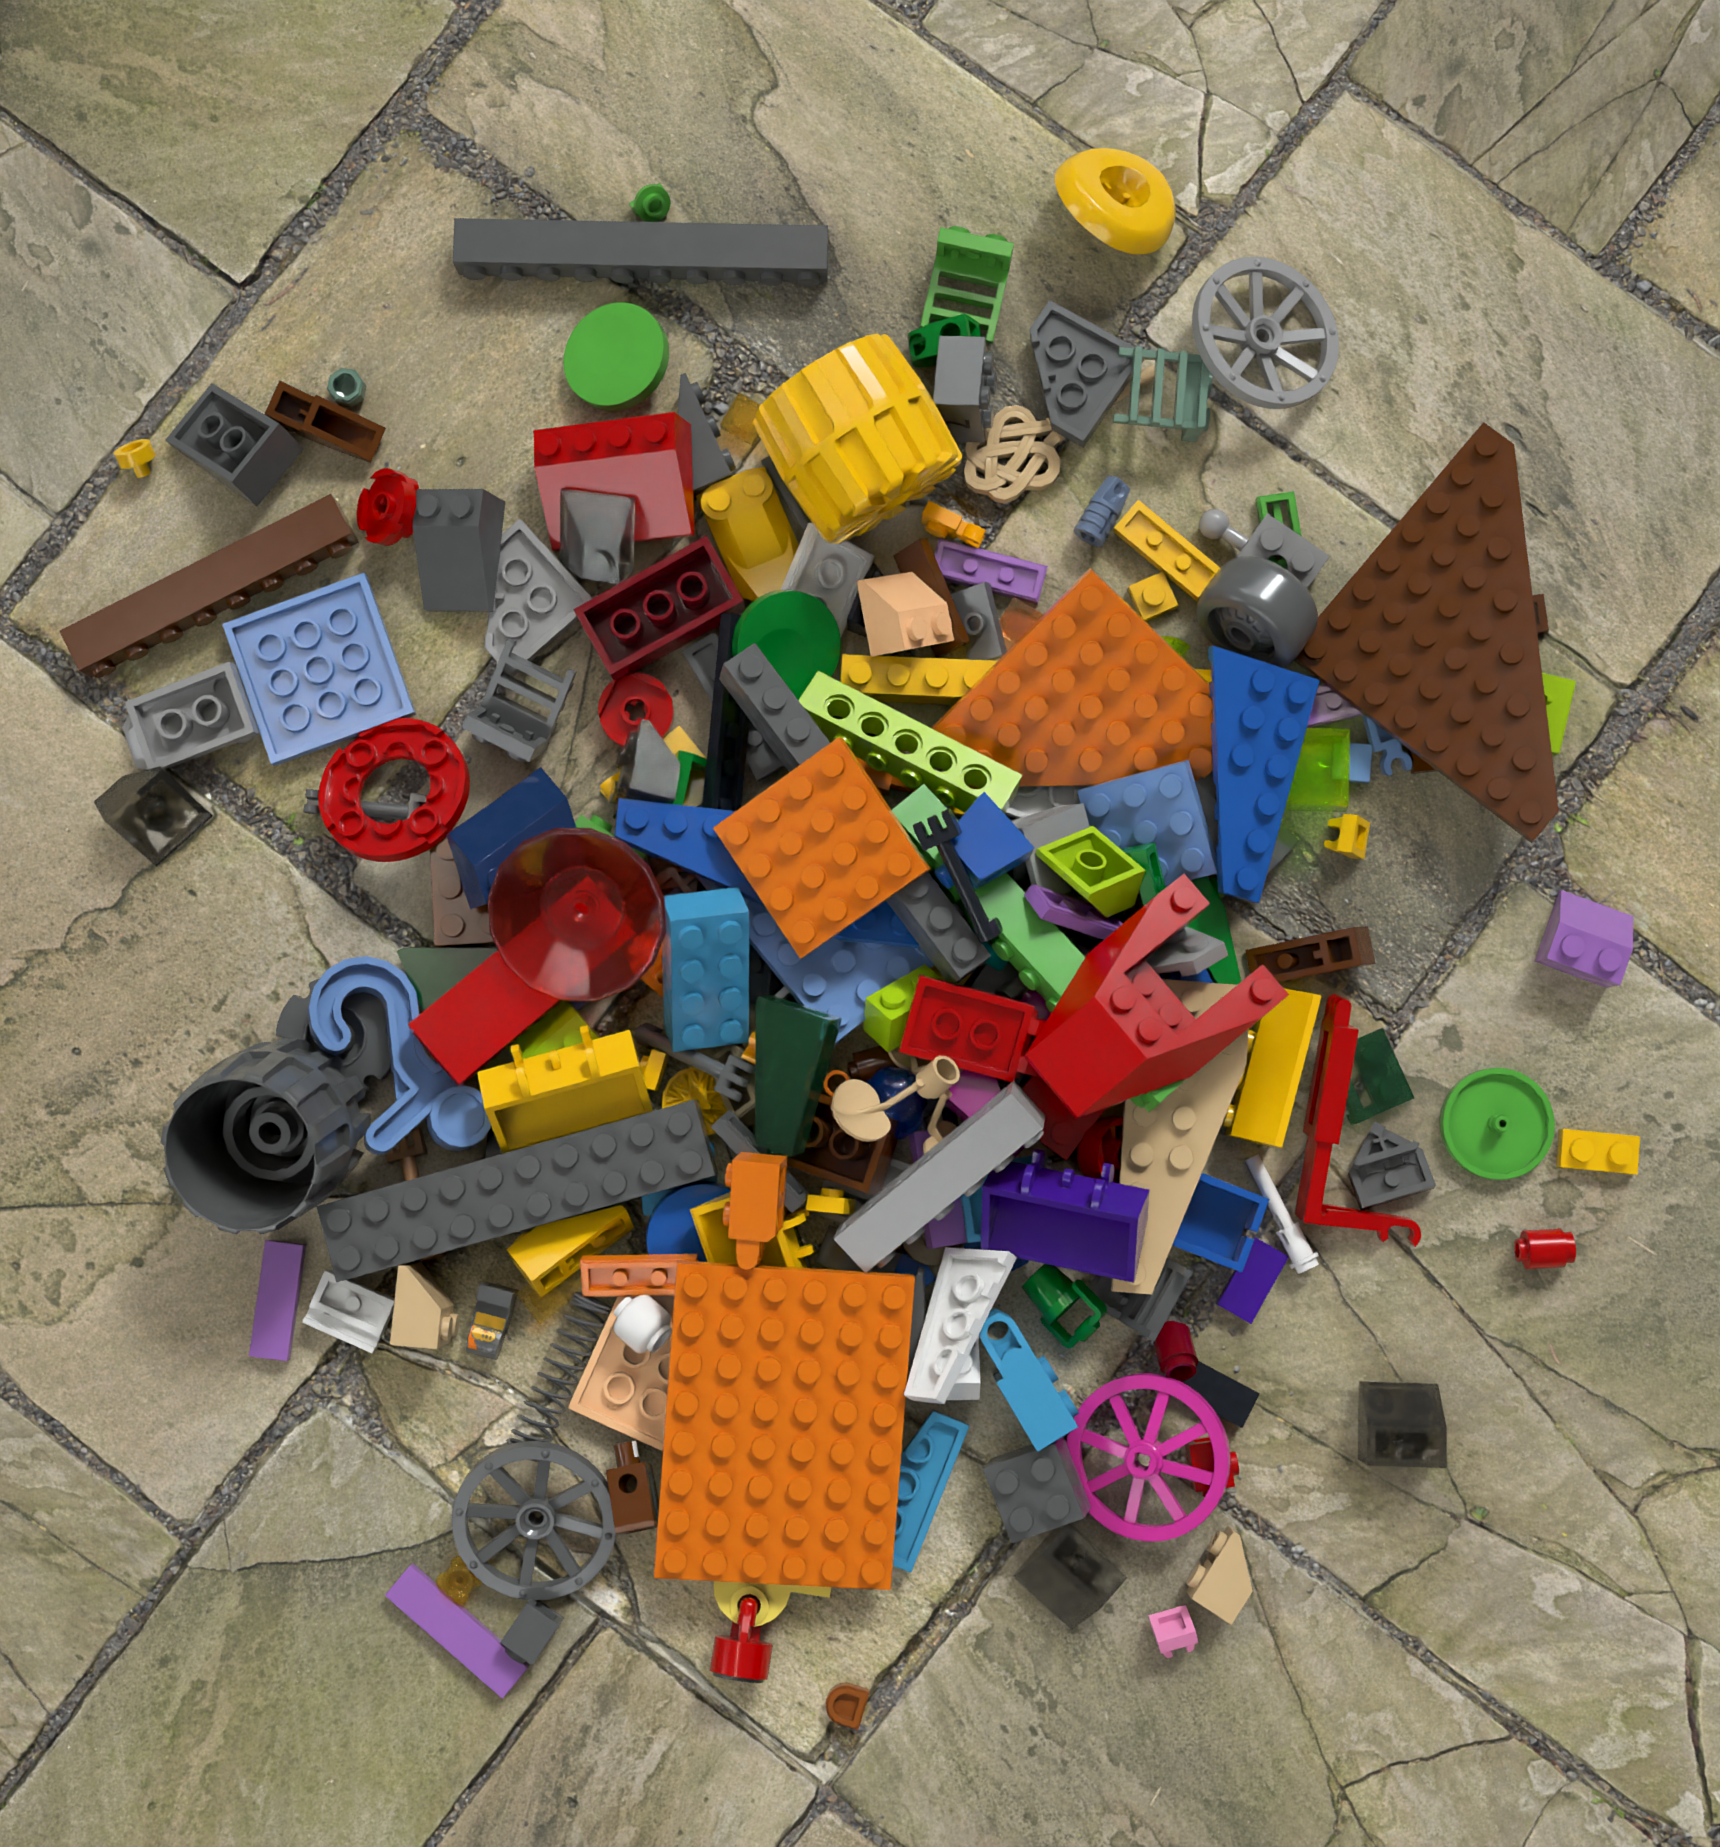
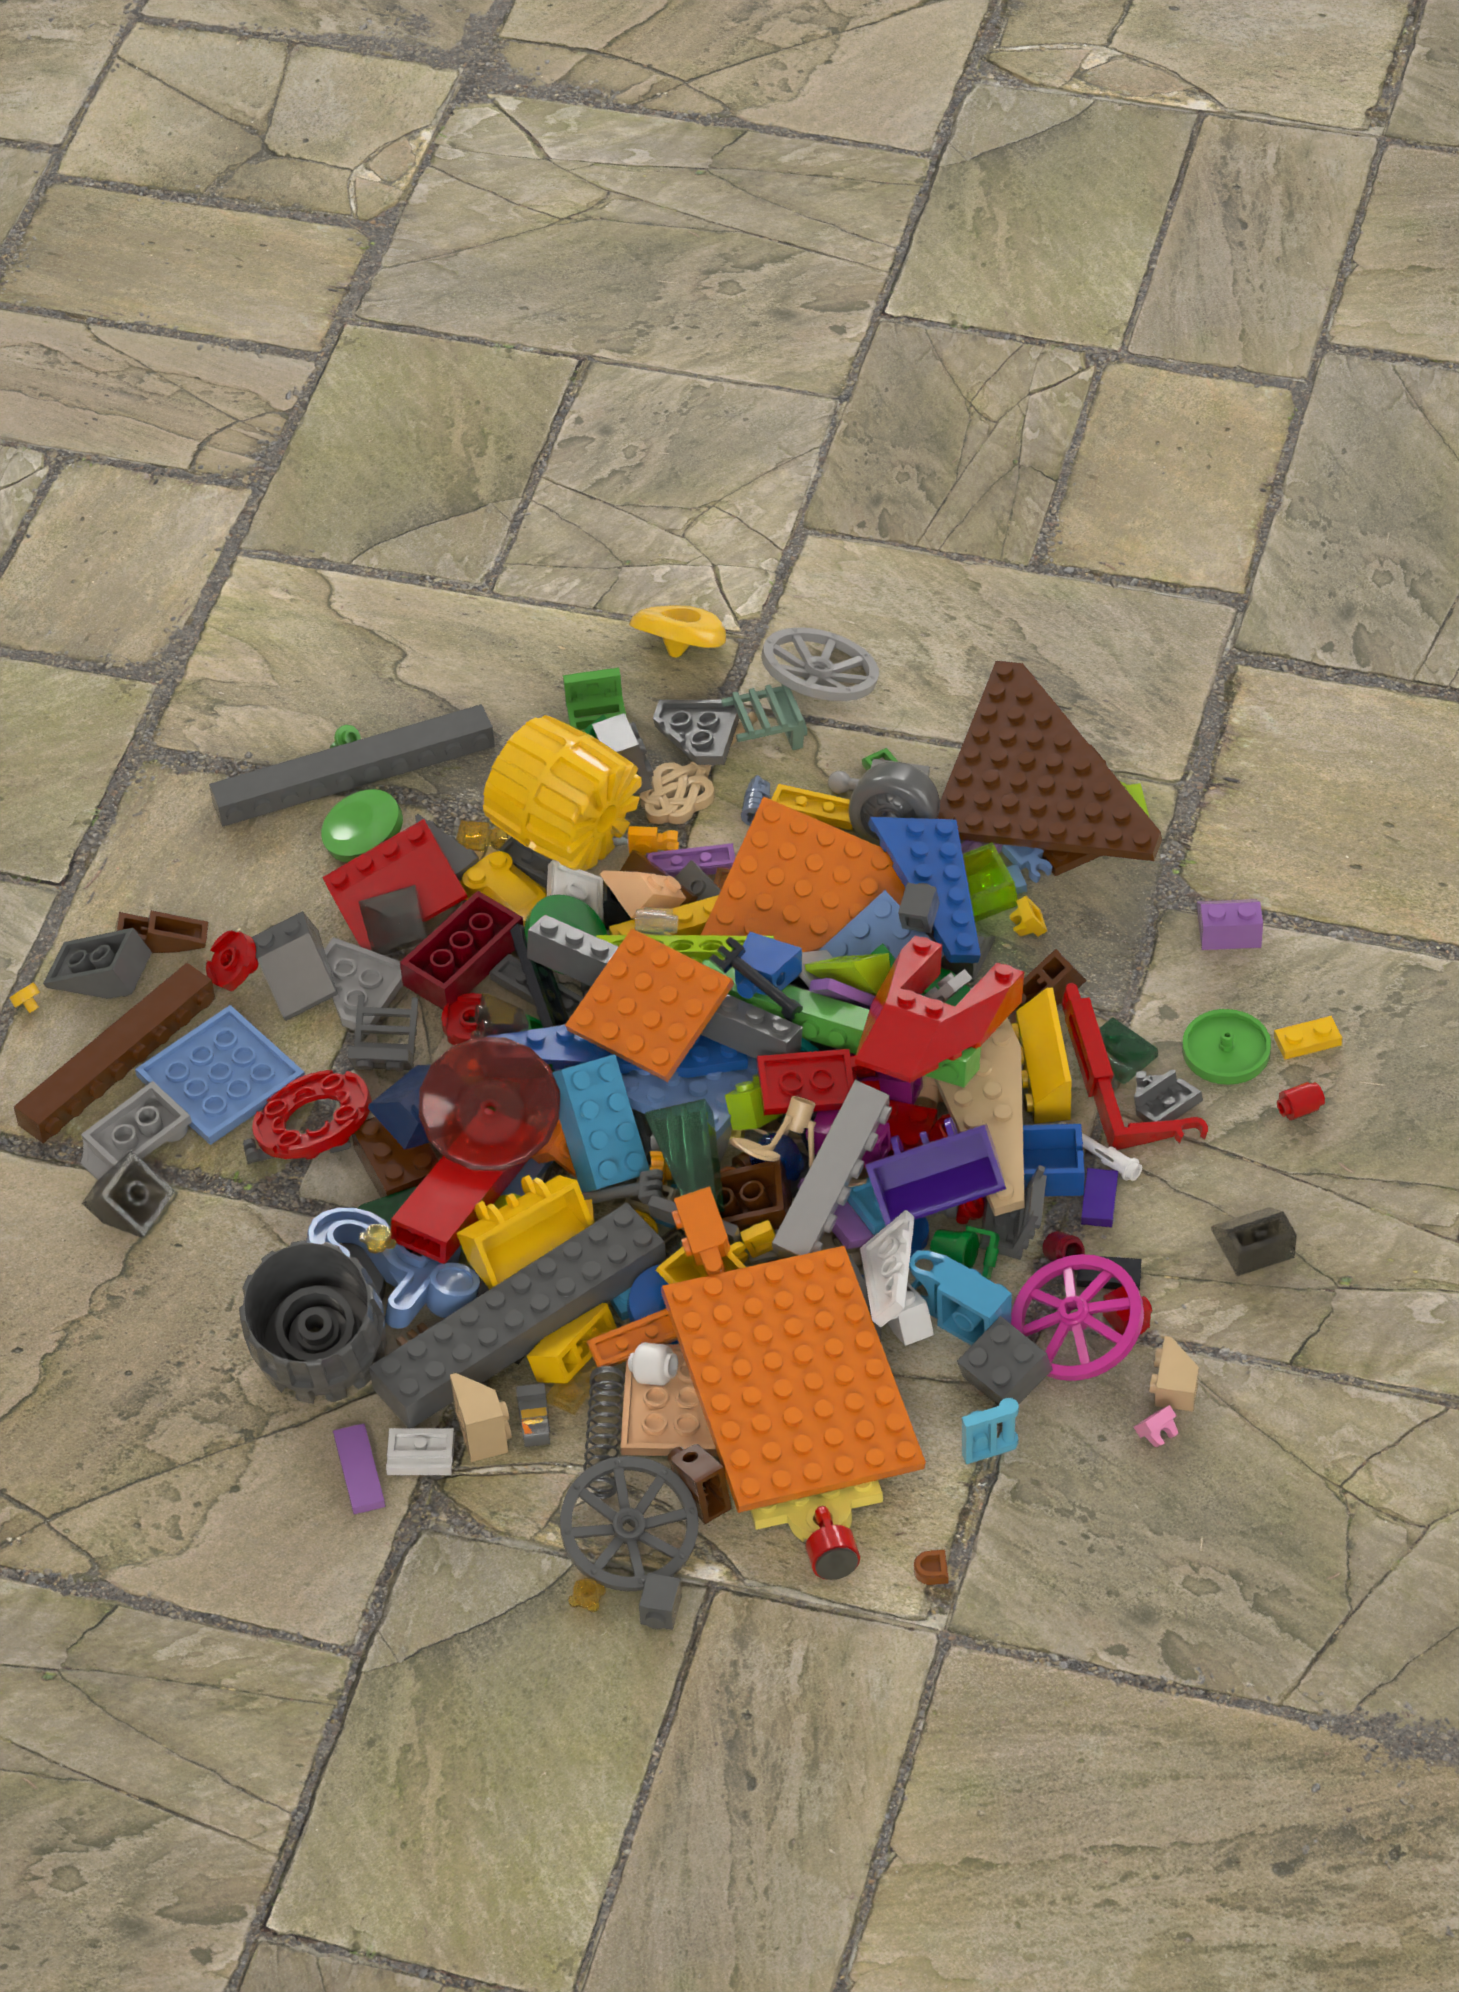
camera: 25 degrees left, 35 degrees down
sand green tile [327,368,367,408] -> none
medium lavender tile [385,1563,530,1698] -> none
dark azure wing [893,1409,969,1573] -> none
clear smoke slope [1013,1523,1127,1630] -> none
none -> clear yellow plate [359,1224,396,1254]
none -> clear brick [635,907,678,935]
none -> dark grey brick [898,883,940,933]
none -> medium azure plate [962,1398,1019,1464]

